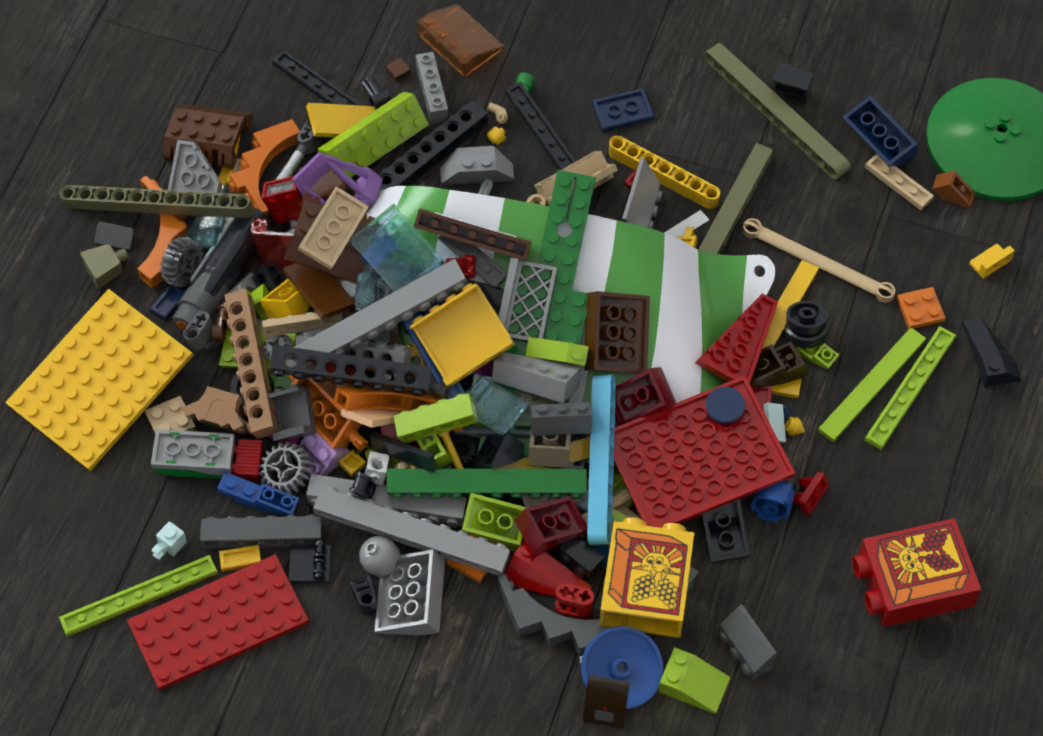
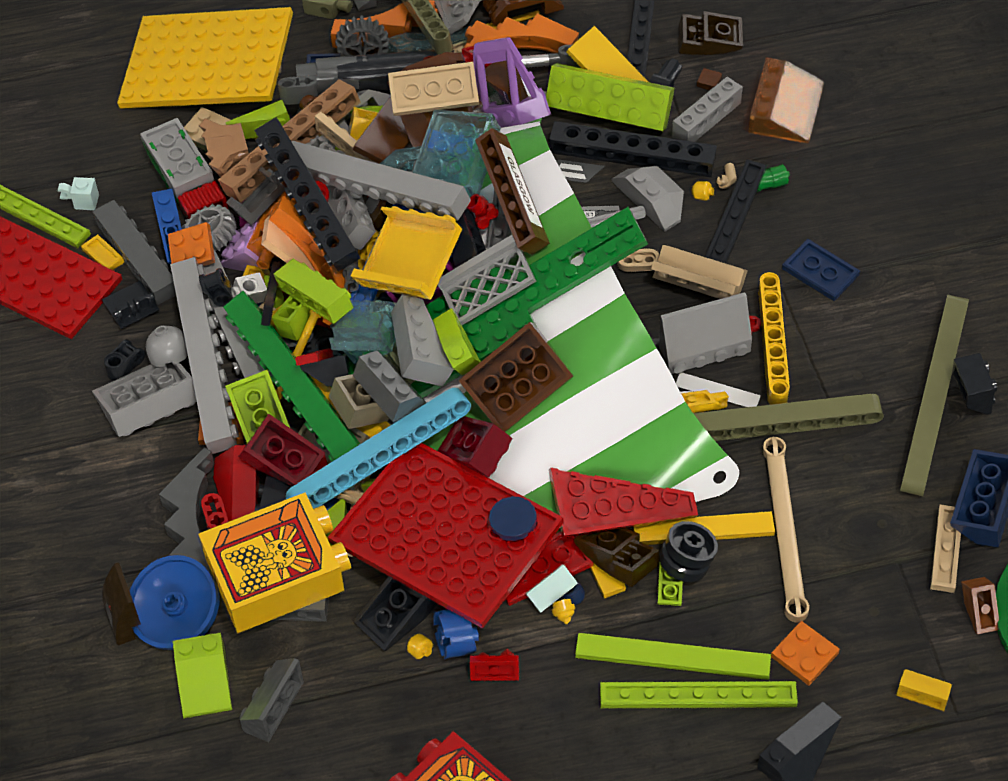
camera: 60 degrees right, 5 degrees down
none -> orange plate [168,222,215,266]
none -> lime slope [225,100,290,139]
none -> red tile [295,348,334,366]
none -> yellow piece [407,634,433,659]
none -> dark brown slope [679,11,743,55]

